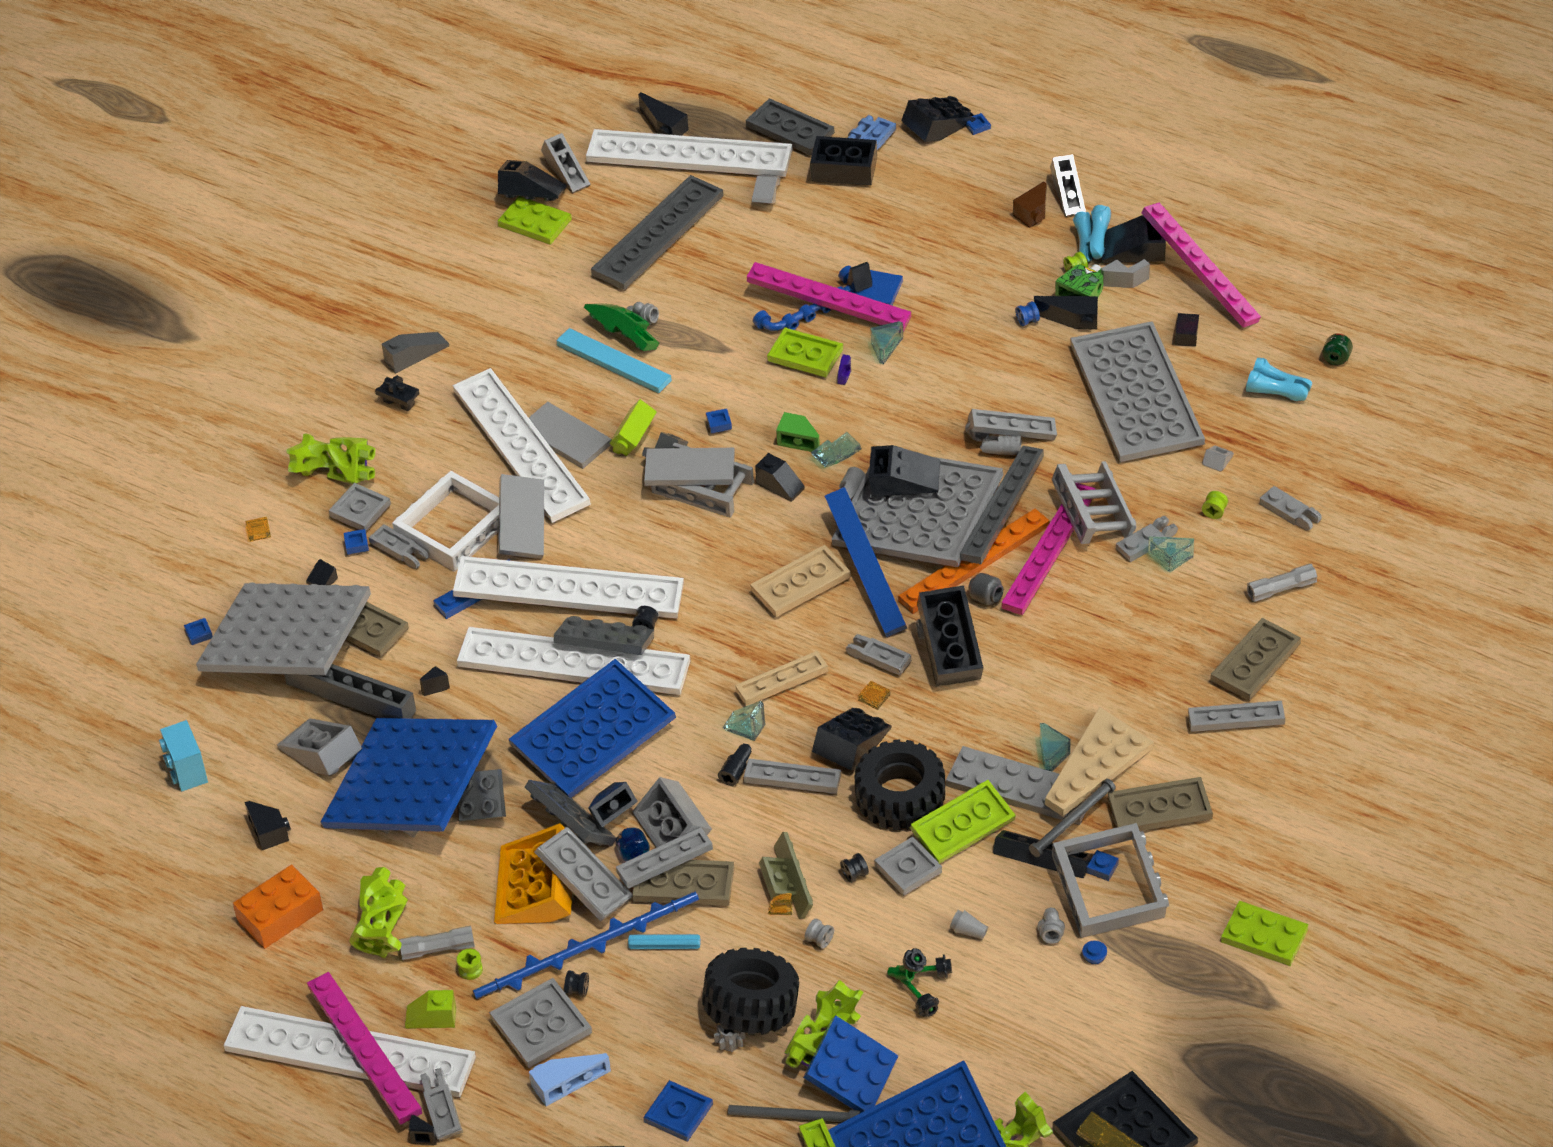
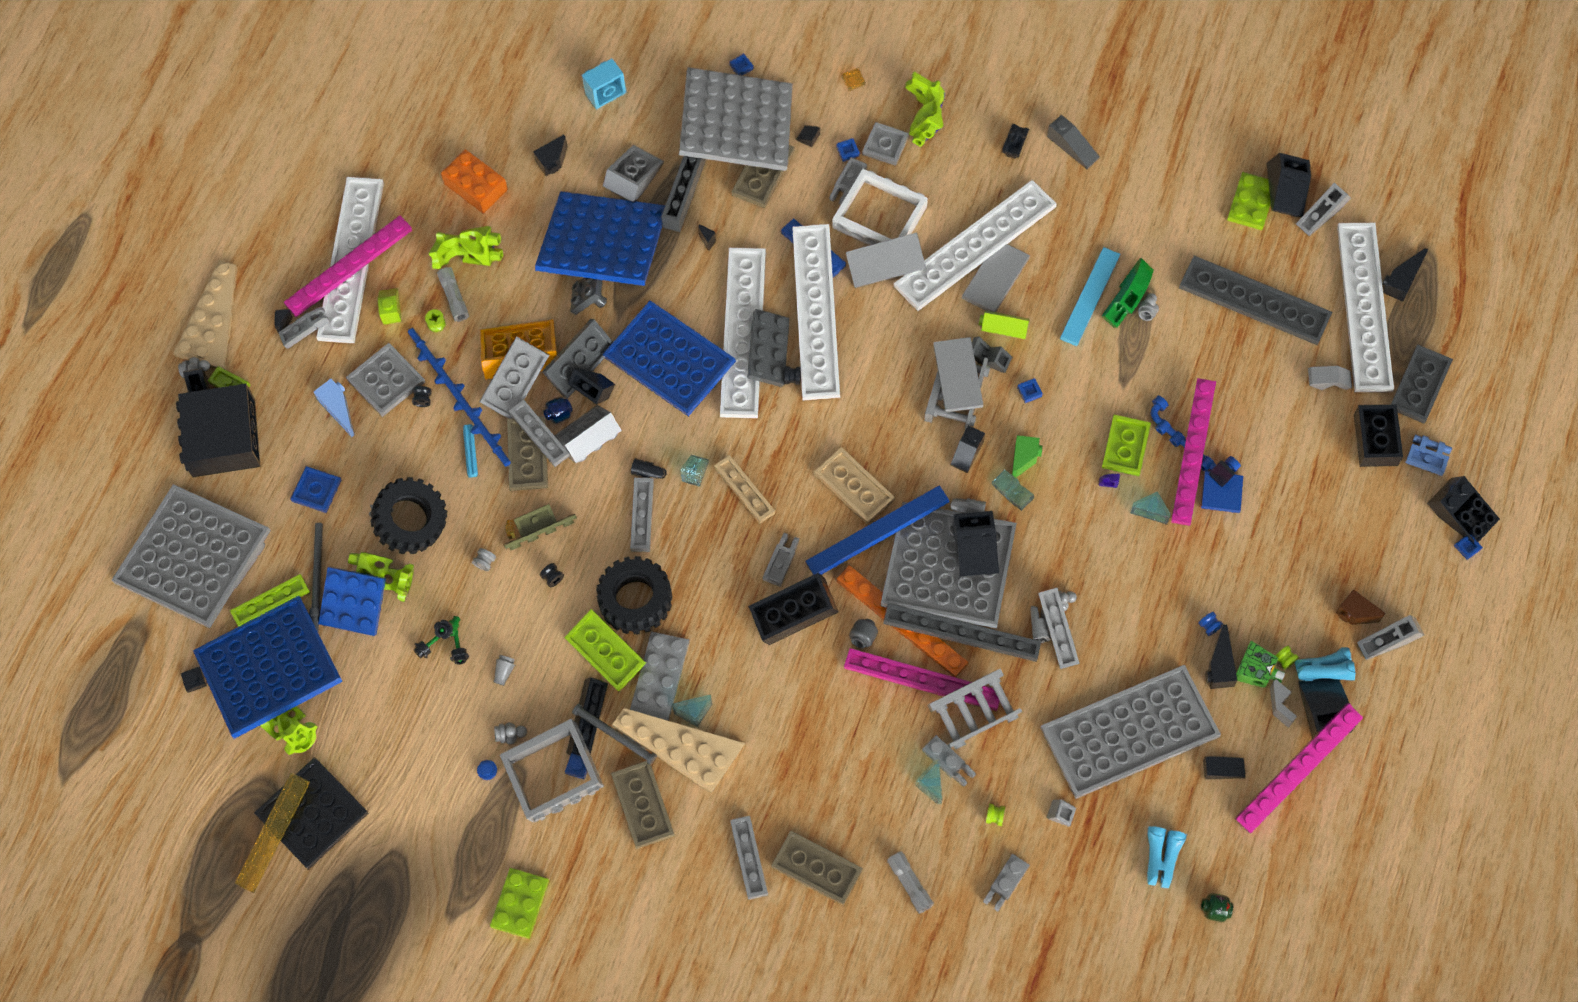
camera: 80 degrees right, 20 degrees up
black slope [812,707,892,770] -> none
clear yellow tile [858,681,890,710] -> none
light grey plate [874,837,942,896] -> none

